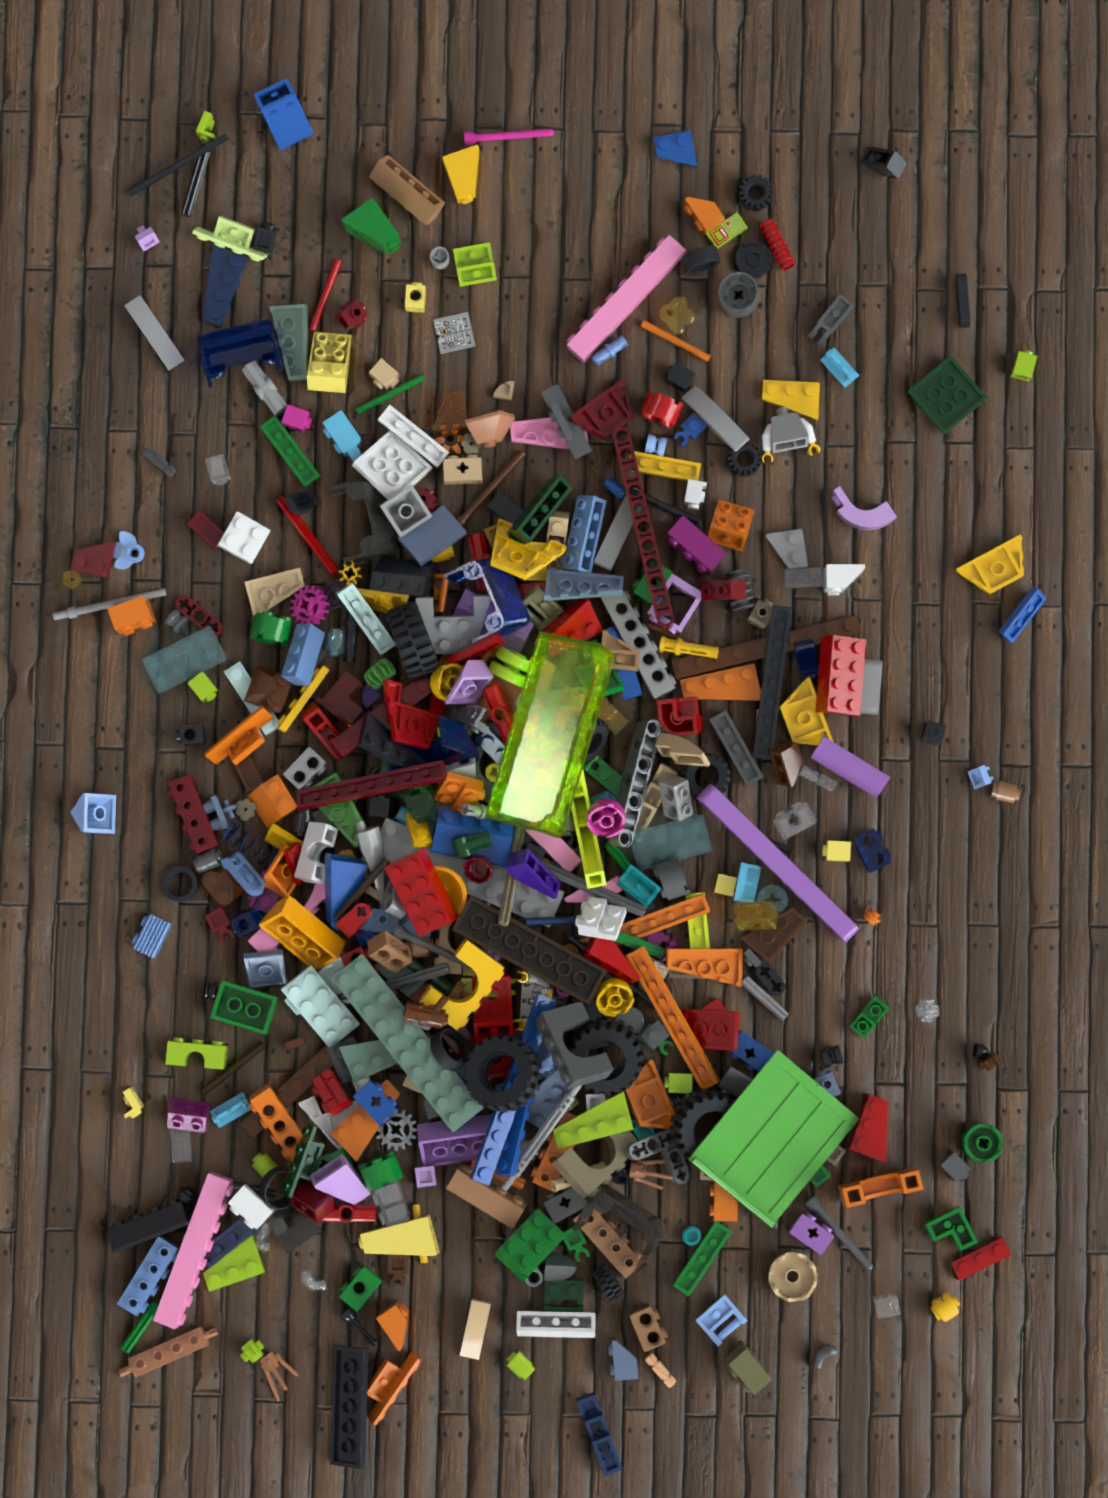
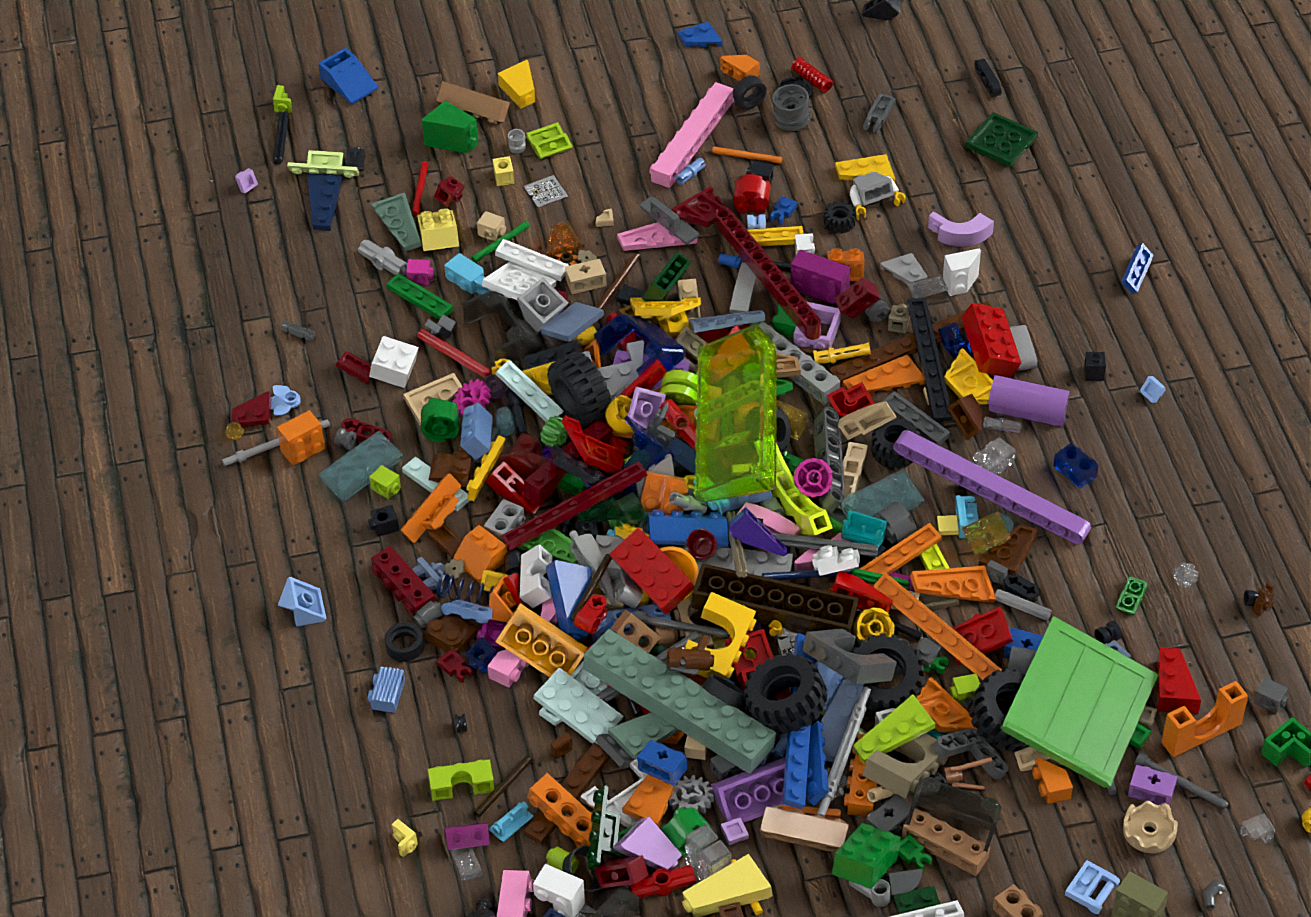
camera: 15 degrees left, 35 degrees down
light grey slope [124,295,184,370] -> none
black bar [128,133,229,197] -> none
clear blue windscreen [199,320,283,387] -> none
clear brick [205,454,231,485] -> none
green brick [210,980,280,1035] -> none
sand blue tile [244,950,288,988] -> none
red brick [311,1068,353,1116] -> none
dark green piece [451,830,492,858] -> none
dark pink piece [464,128,554,146] -> none
nougat slope [465,410,515,448] -> none
medium blue brick [562,495,607,573] -> none
black tyre [592,1264,625,1303] -> none
blue slope [616,670,642,700] -> none
clear yellow plate [659,297,696,334] -> none
light grey brick [659,774,694,822] -> none
green plate [673,1221,732,1297] -> none
light grey slope [682,385,750,452] -> none
teal plate [682,1226,702,1246] -> none
lime tile [706,213,748,249] -> none
black tyre [738,174,773,212] -> none
medium azure hinge [820,348,859,388] -> none
light yellow brick [822,841,851,862] -> none
orange plate [863,908,881,925] -> none
yellow wing [956,534,1024,595] -> none
green brick [961,1123,1003,1163] -> none
medium nougat brick [991,781,1021,804] -> none
lime brick [1010,350,1037,382] -> none

